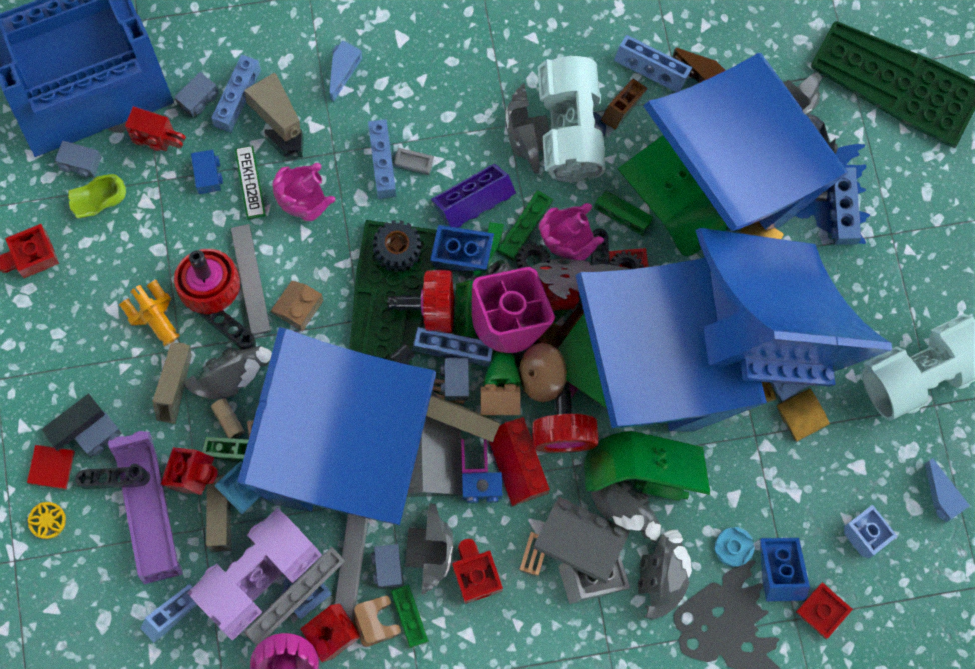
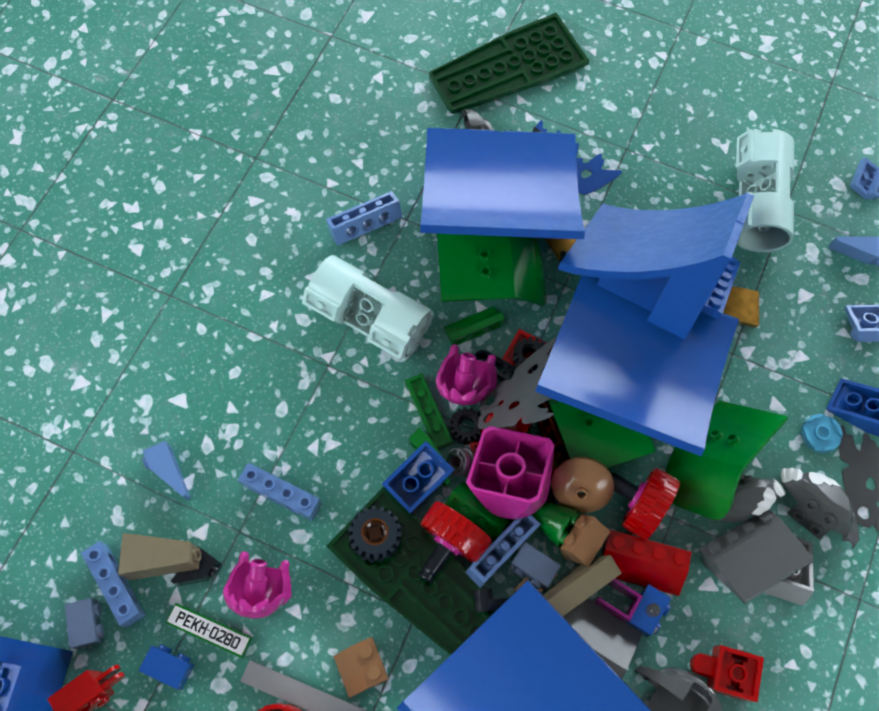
camera: 55 degrees left, 5 degrees down
light grey tile [393,148,434,175] -> none
dark purple slope [431,163,516,228] -> none
dark grey animal [505,83,549,174] -> none
light nougat tile [520,532,545,576] -> none
reddish brown slope [601,79,648,130] -> none
reddish brown slope [672,47,726,83] -> none
medium blue brick [828,168,861,245] -> none

